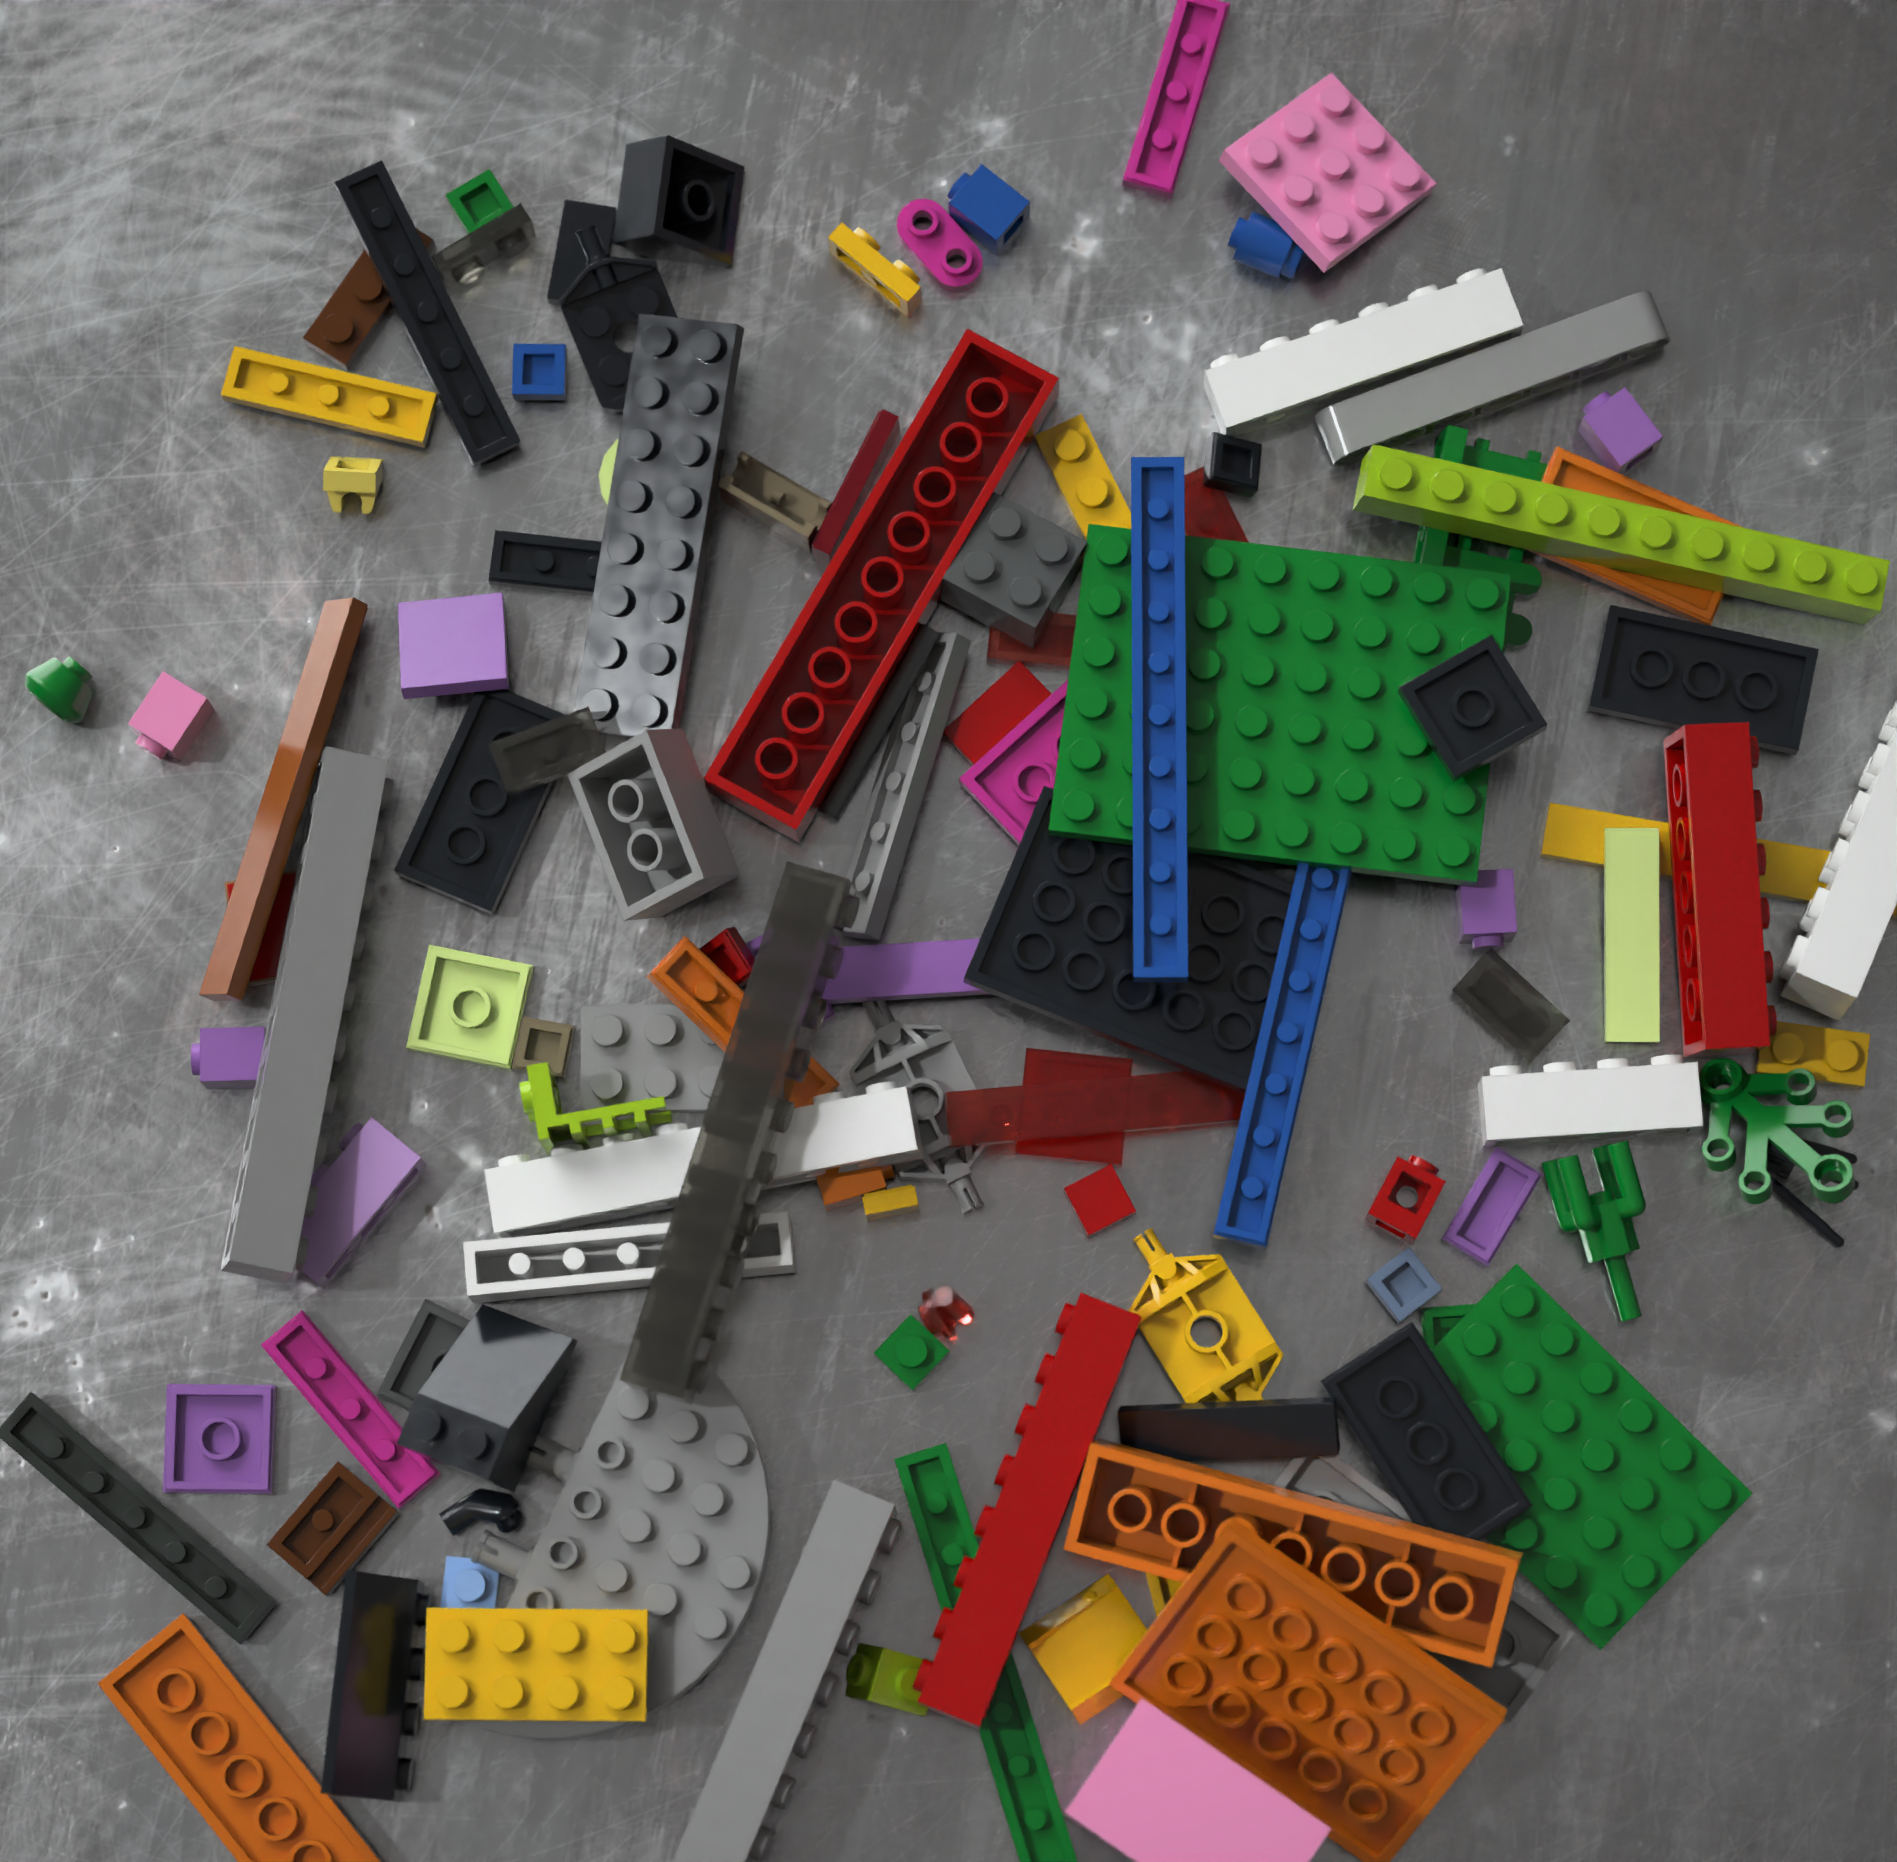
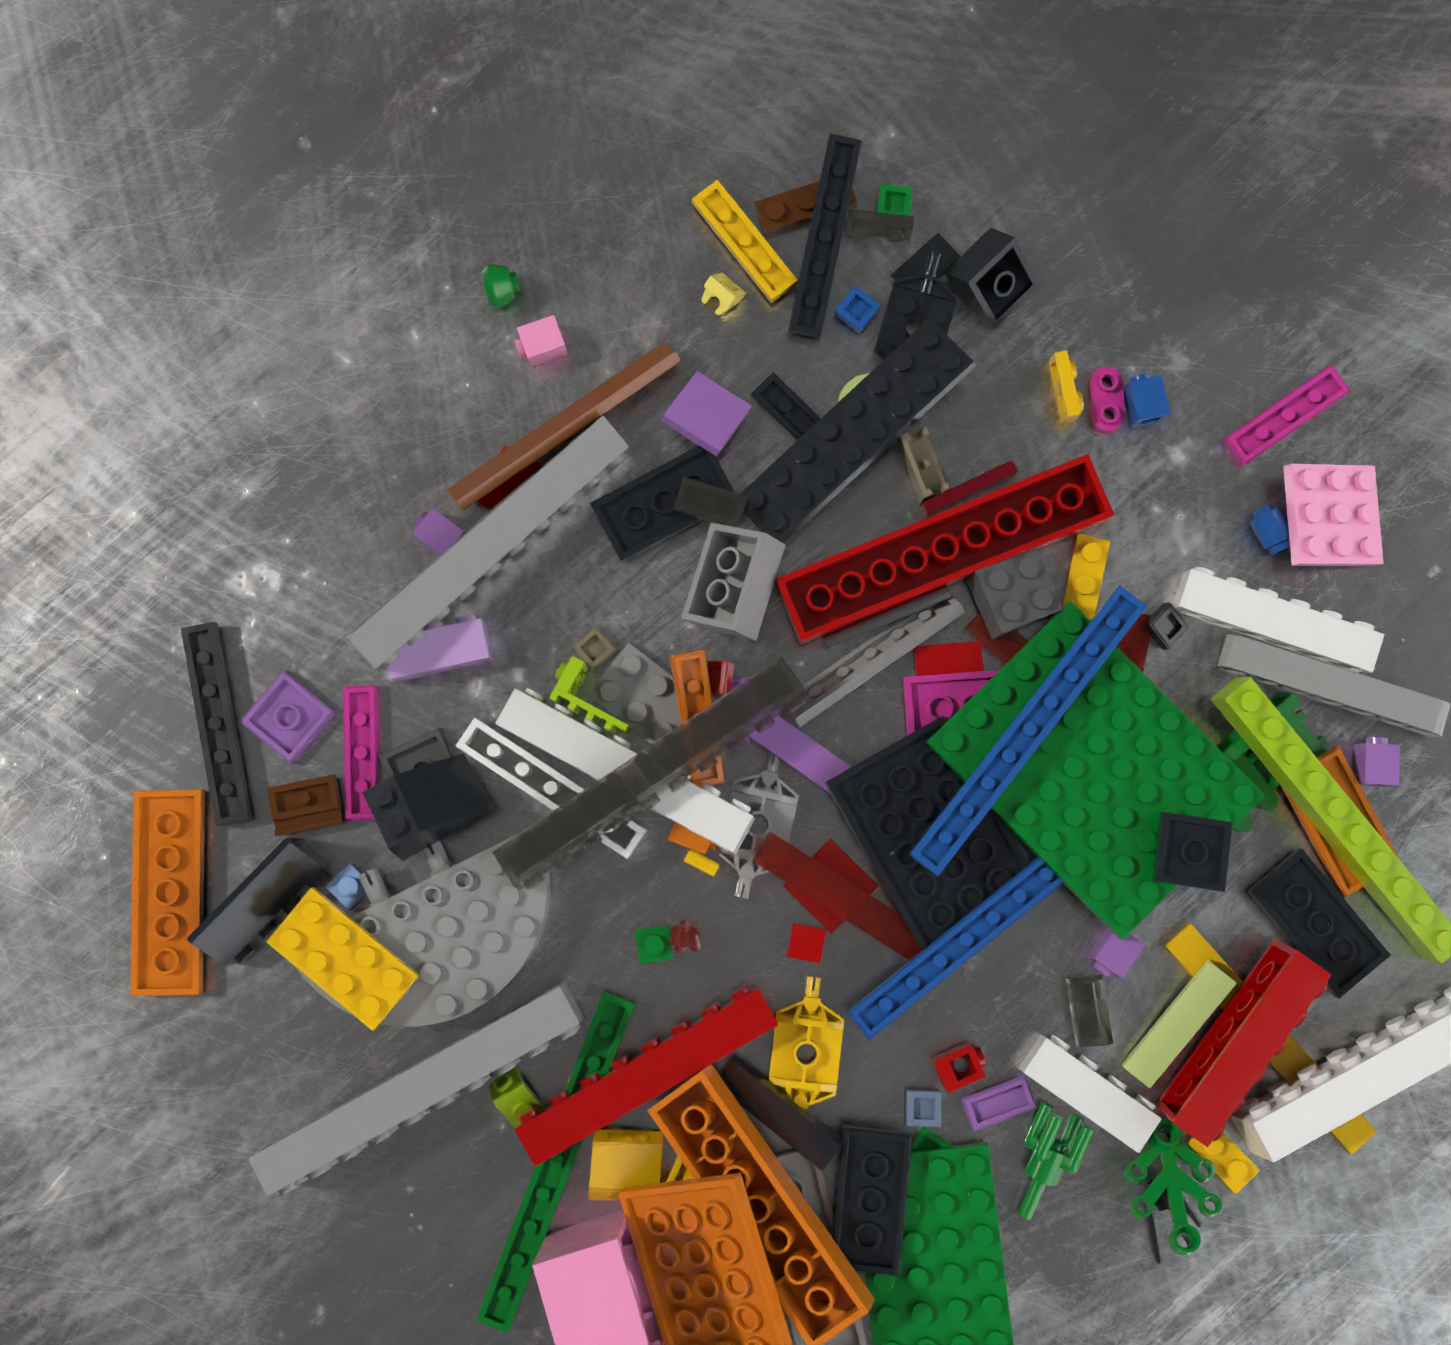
camera: 35 degrees right, 5 degrees up
yellowish green tile [406,945,535,1071] -> none
black arm [439,1488,523,1536] -> none

